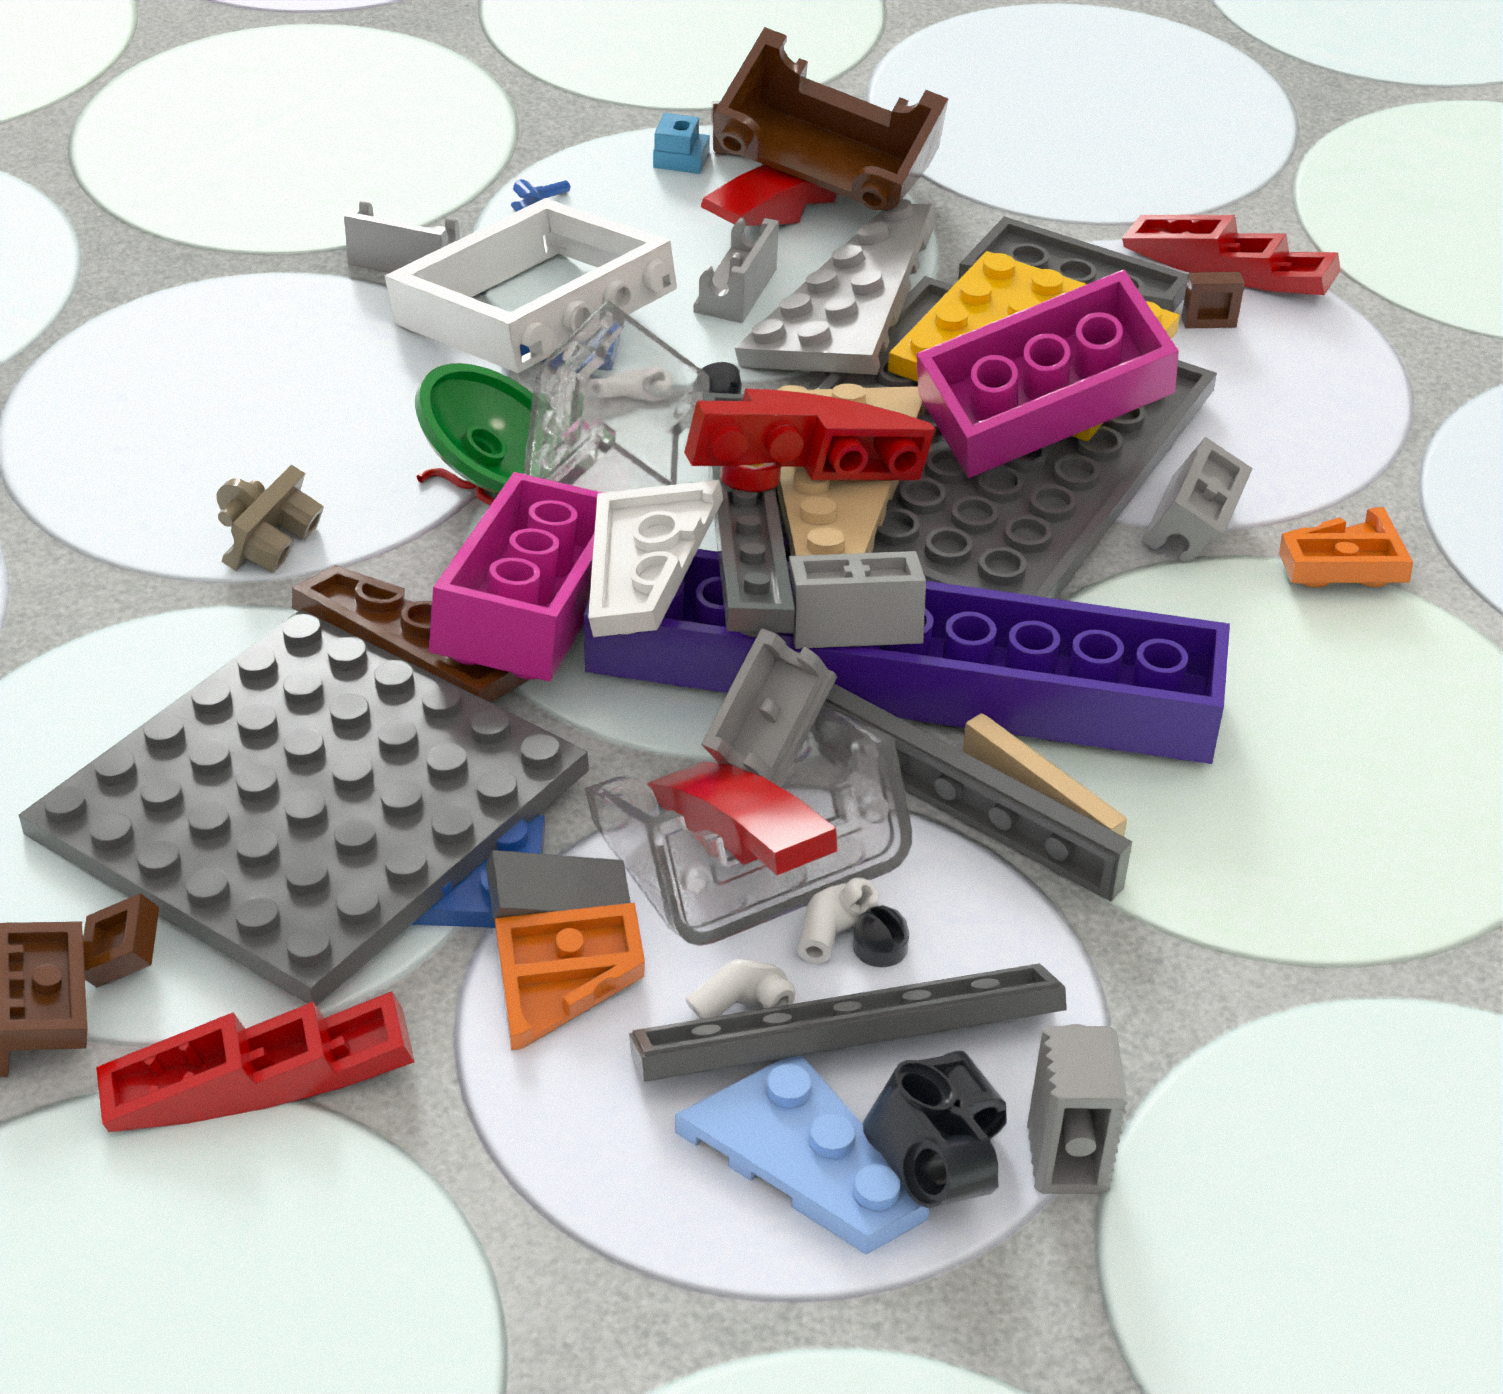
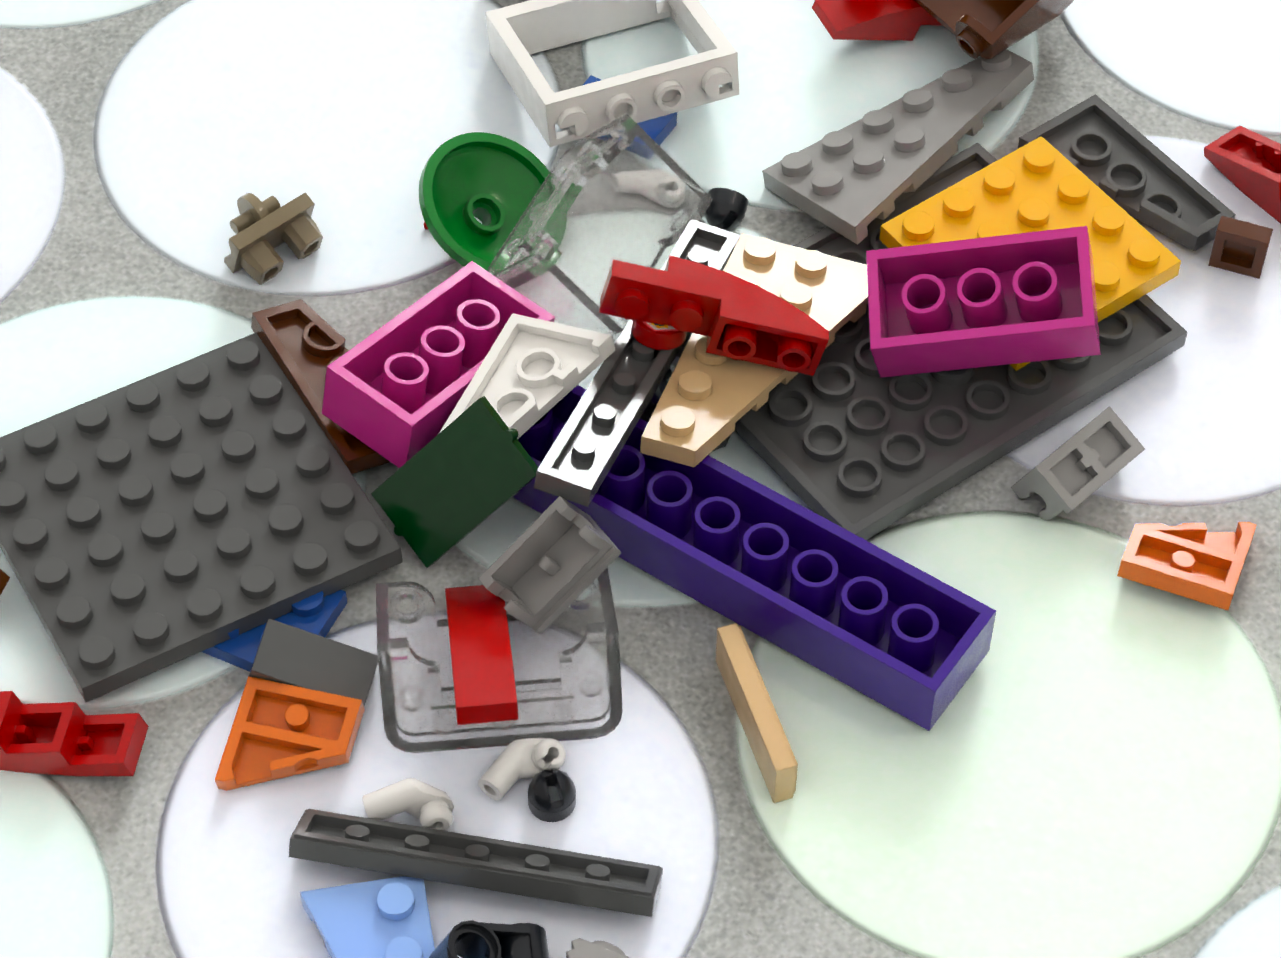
camera: 25 degrees right, 10 degrees up
light grey hinge [693,218,779,323] -> none
light grey hinge [789,551,926,649] -> none
dark grey tile [807,684,1133,902] -> none
none -> dark green piece [371,396,538,568]

